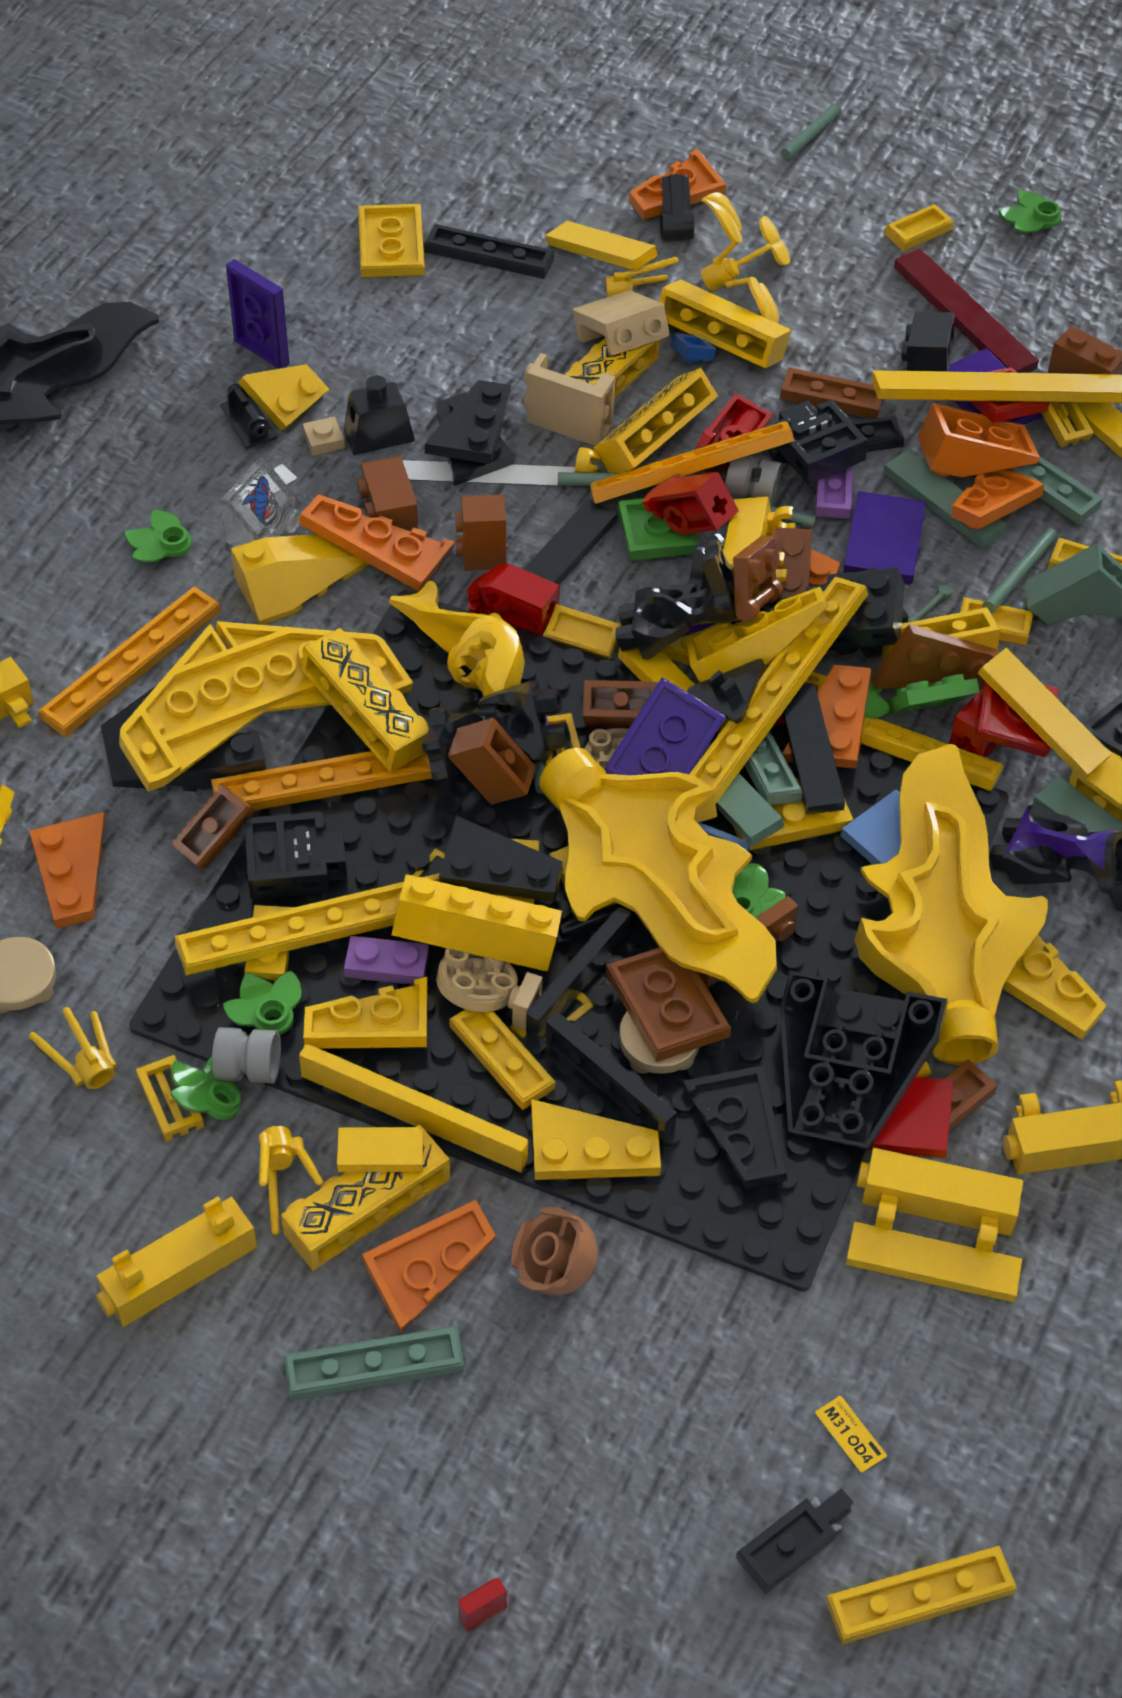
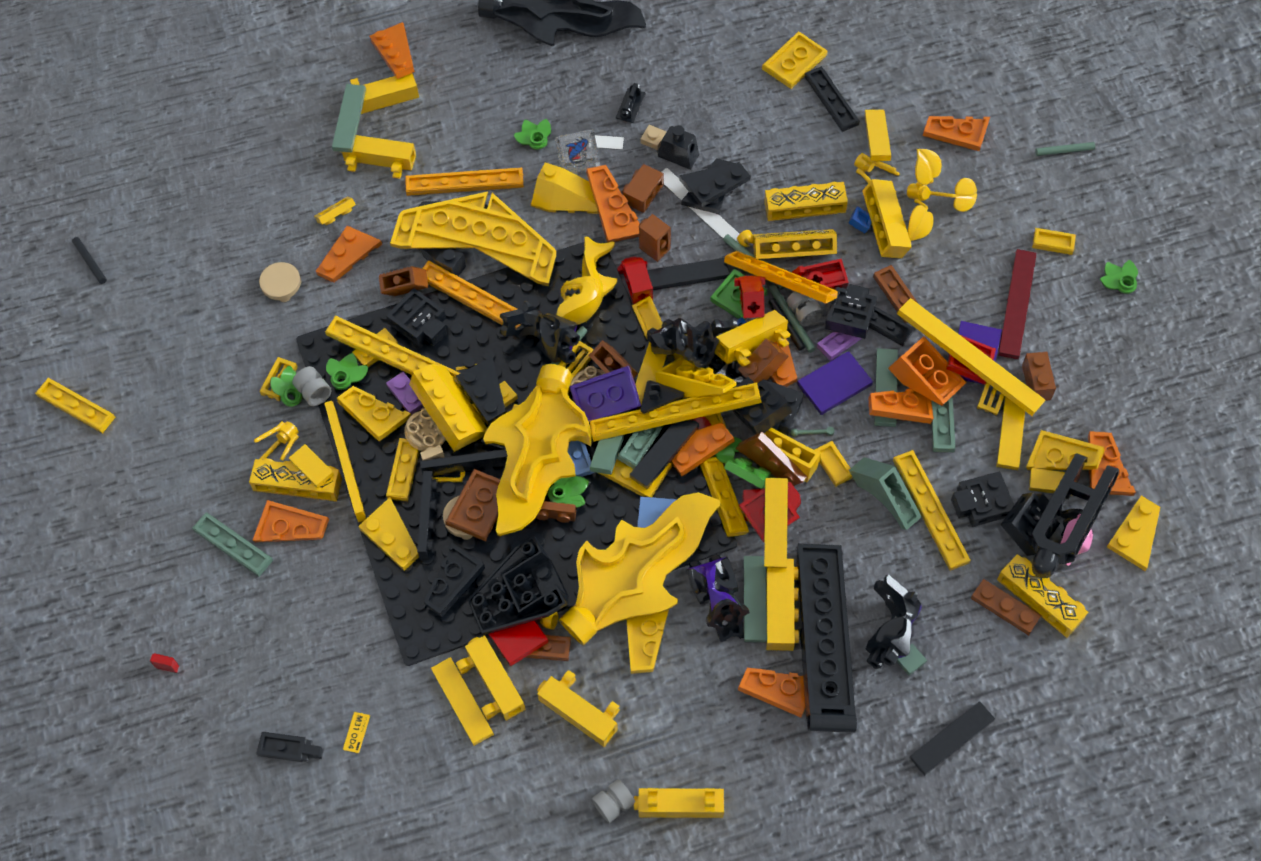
camera: 50 degrees right, 10 degrees up
yellow plant [29,1007,117,1089] -> none
yellow brick [95,1196,257,1327] -> none
dark purple tile [226,259,290,369] -> none
yellow wing [238,364,329,431] -> none
yellow brick [301,628,430,773] -> none
dark orange brick [448,718,536,805] -> none
nougat cylinder [511,1207,599,1296] -> none
tan panel [523,353,616,446] -> none
tan panel [572,290,669,355] -> none
black piece [660,174,695,240] -> none
dark orange plate [733,536,783,622] -> none
yellow tile [826,1545,1017,1645] -> none
black brick [901,311,954,372] -> none
sand green bar [982,528,1057,614] -> none

